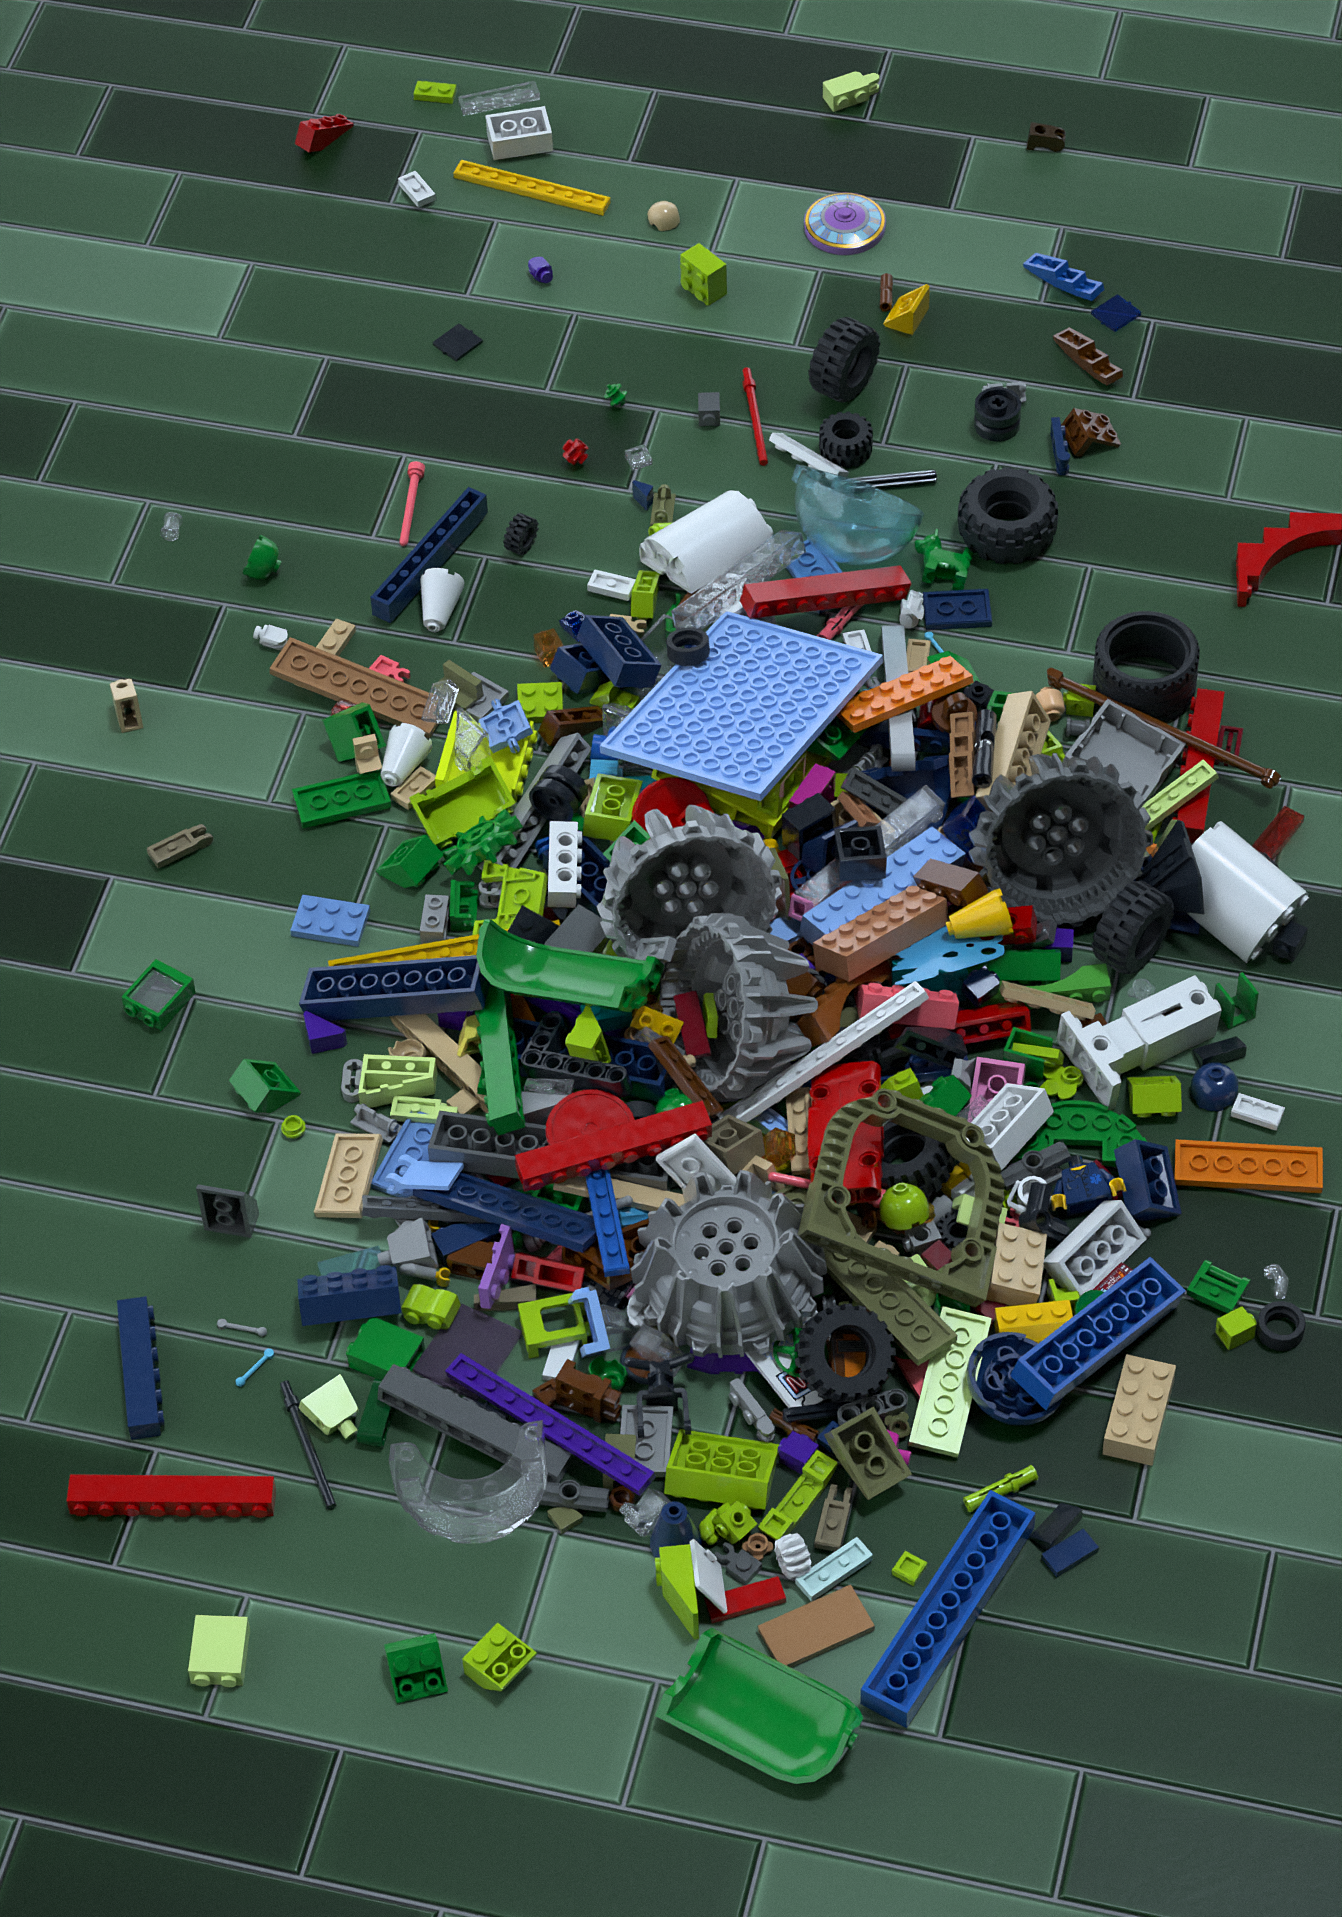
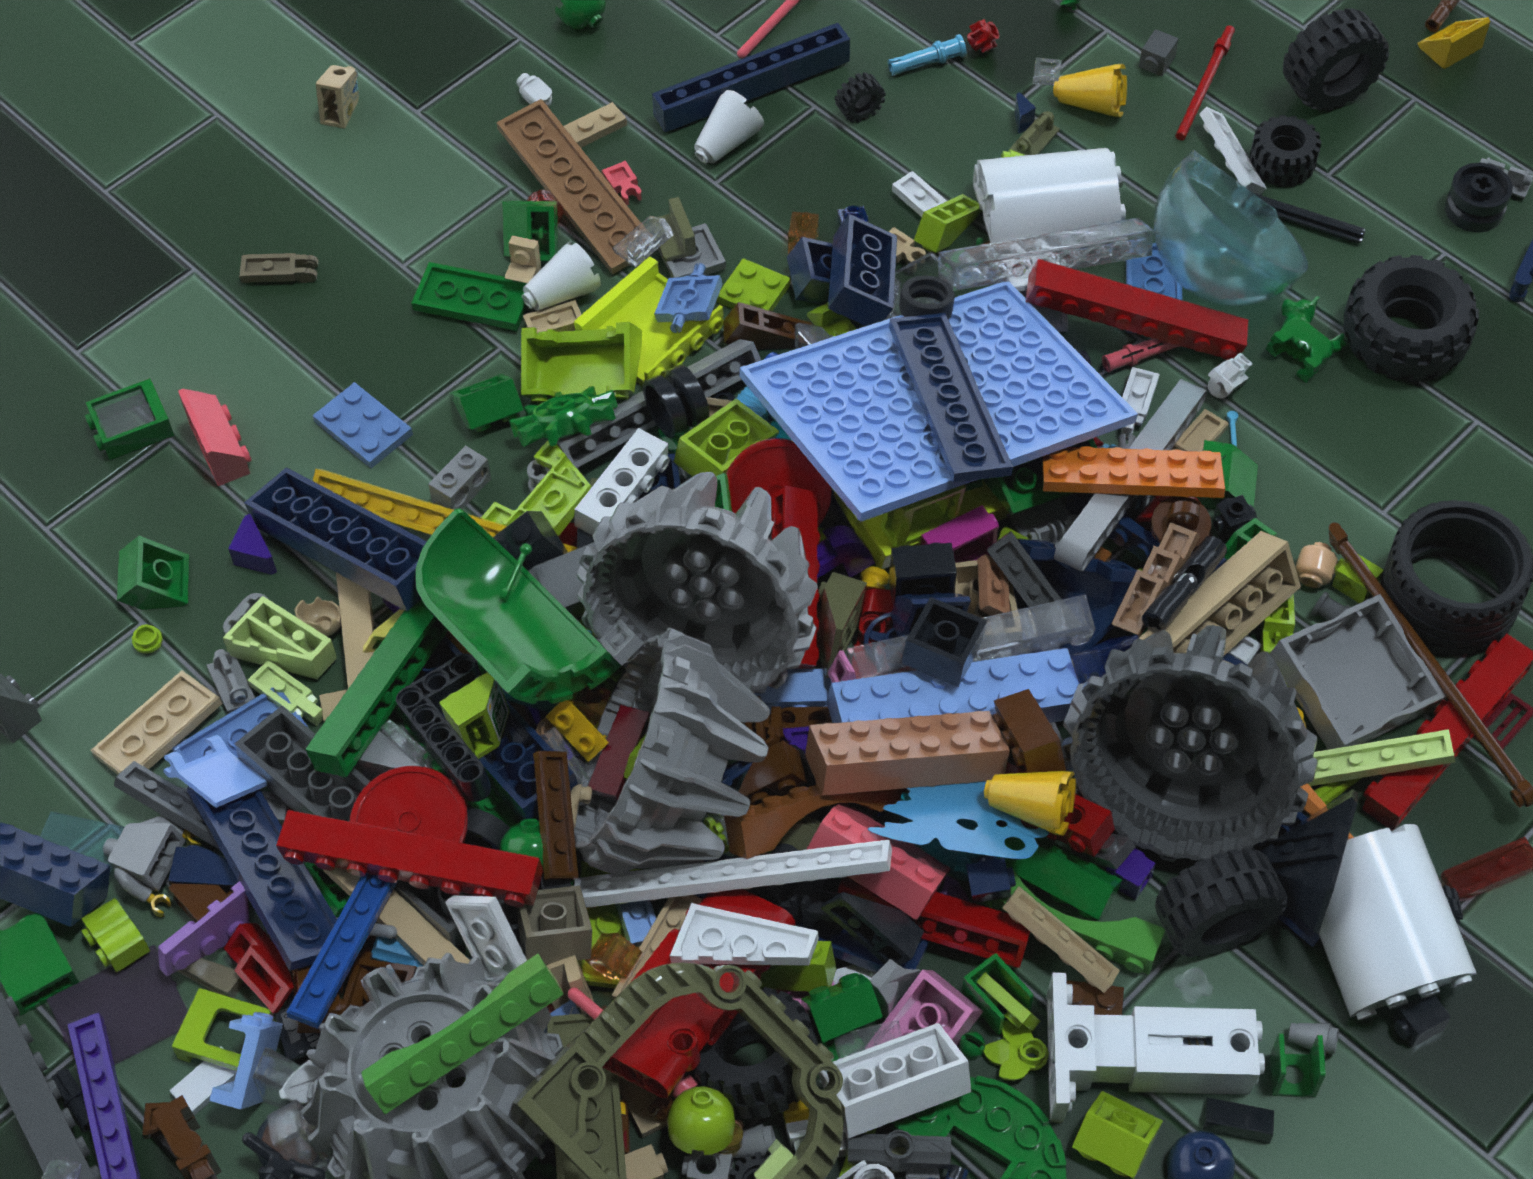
camera: 30 degrees right, 5 degrees up
green hinge [450,880,478,931] -> none
clear slope [454,707,490,772] -> none
green hair [588,1356,628,1391] -> none
dark blue tile [922,589,992,630] -> none
none -> coral slope [178,389,251,486]
none -> bright green arch [361,953,564,1114]
none -> green hinge [500,543,532,601]
none -> white wing [670,903,819,966]
none -> medium azure pin [887,34,967,76]
none -> dark blue plate [889,313,1013,483]
none -> yellow cone [1053,64,1127,117]
none -> light grey cone [1288,1023,1339,1056]

